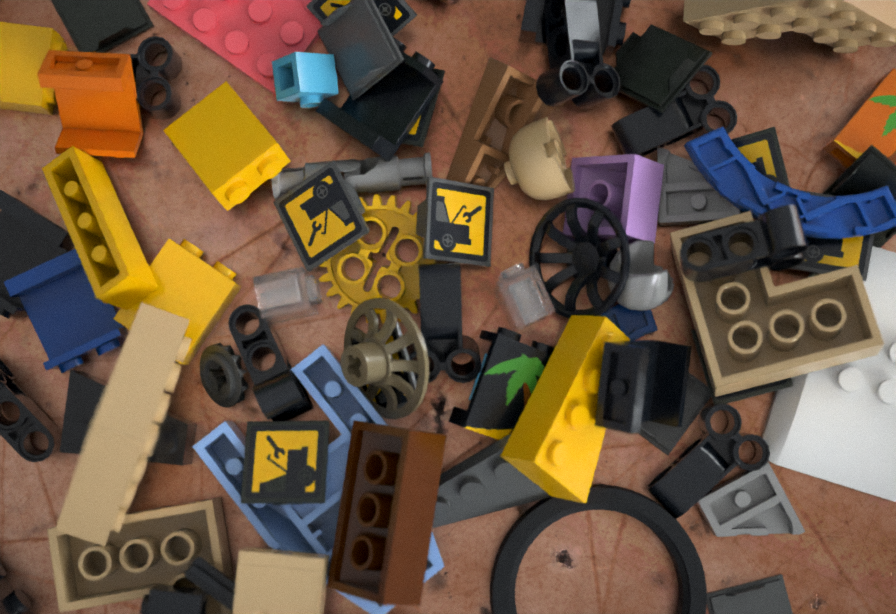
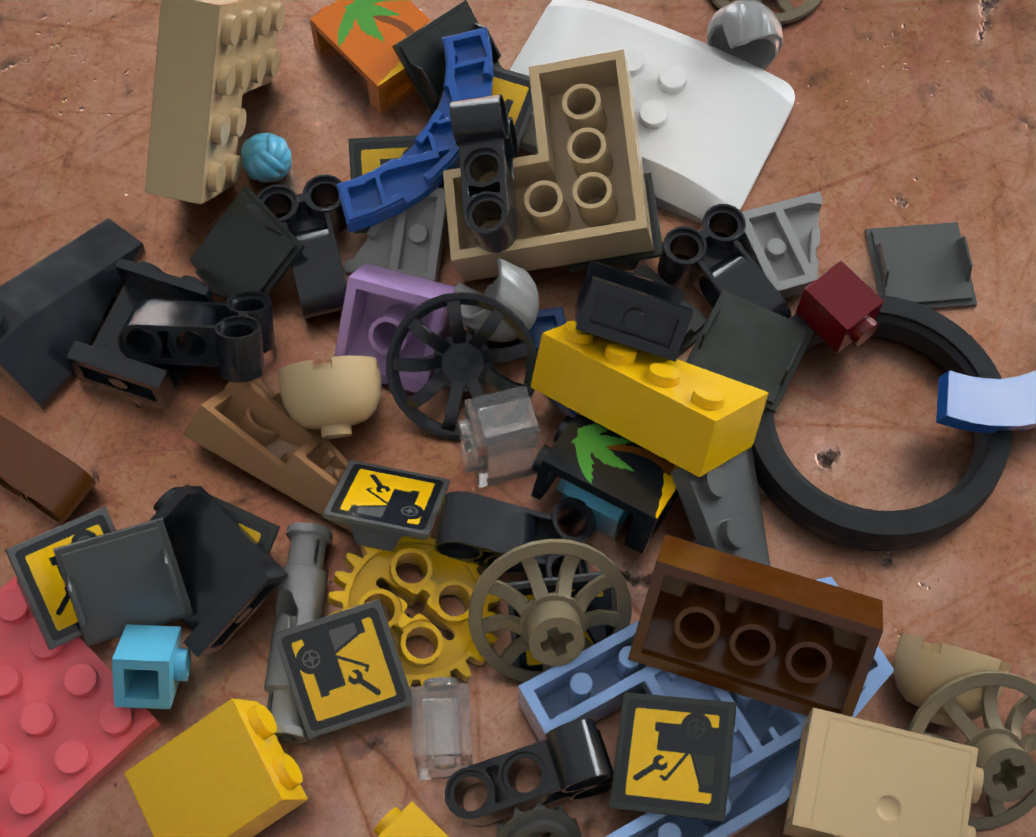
camera: 80 degrees left, 20 degrees down
none -> medium azure piece [241,133,292,183]
none -> pearl dark grey piece [686,289,814,414]
none -> dark red brick [796,260,884,354]

